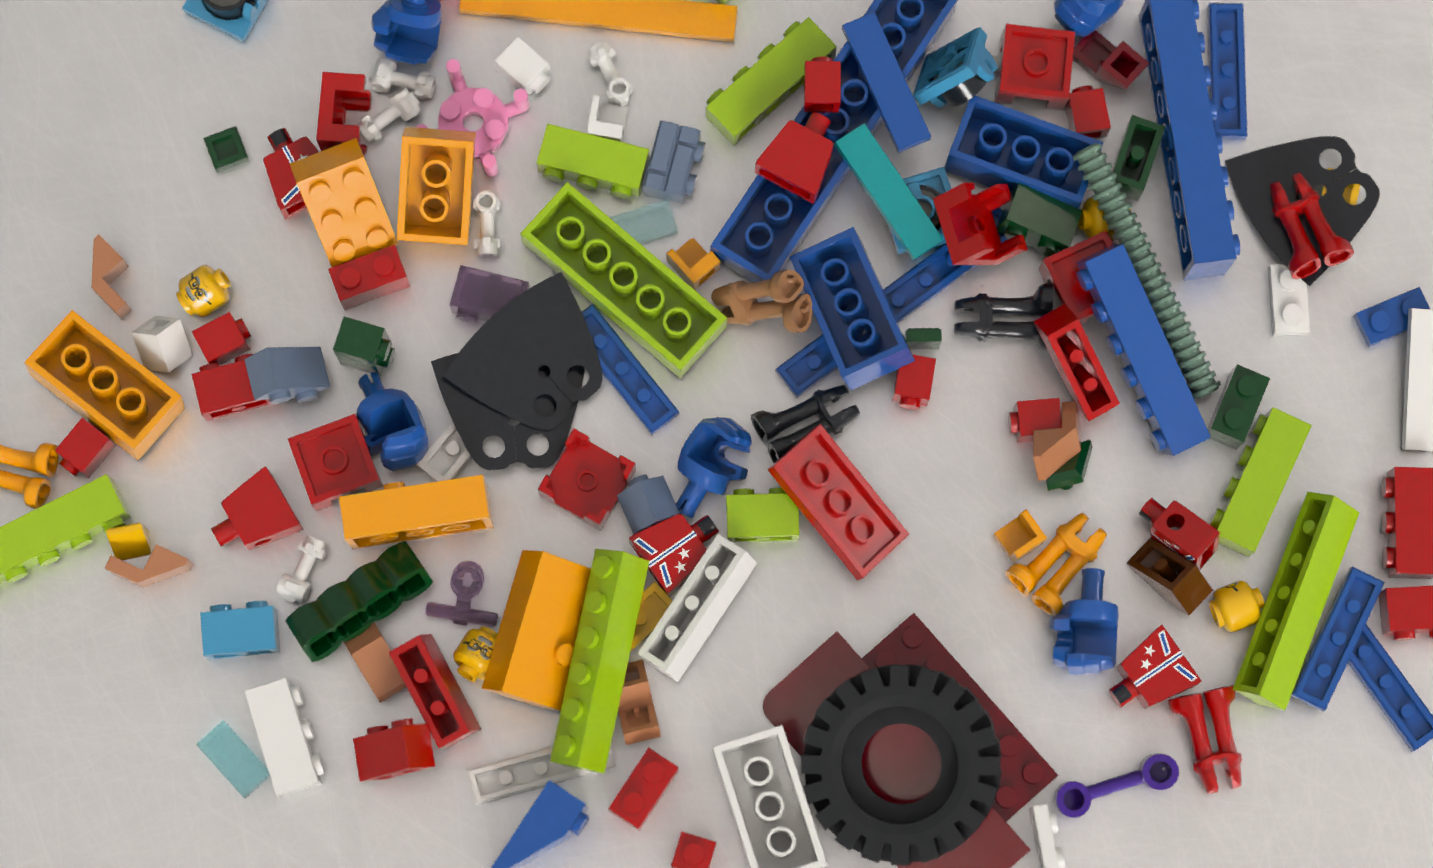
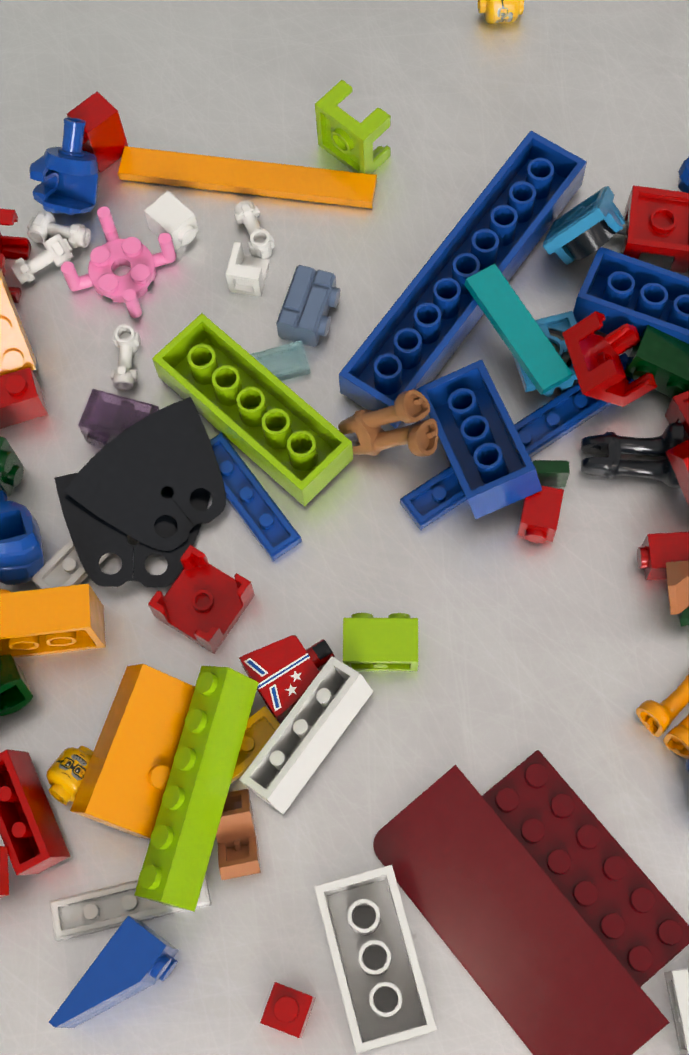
camera: 10 degrees right, 10 degrees down
light orange brick [397,127,476,245] -> none
clear purple piece [425,561,498,627] -> none
lime brick [537,124,650,199] -> none
red brick [608,747,679,831] -> none
sand blue brick [617,474,680,534] -> none
light orange panel [666,238,721,290] -> none
blue piece [675,417,752,518] -> none
lime brick [706,17,837,146] -> none
black piece [751,385,860,464] -> none
red torso [755,112,834,204] -> none
plate [767,424,909,580] -> none
black tyre [801,664,1002,865] -> none
red brick [804,57,841,113] -> none
blue tile [842,12,931,153] -> none
light orange panel [993,509,1047,564] -> none

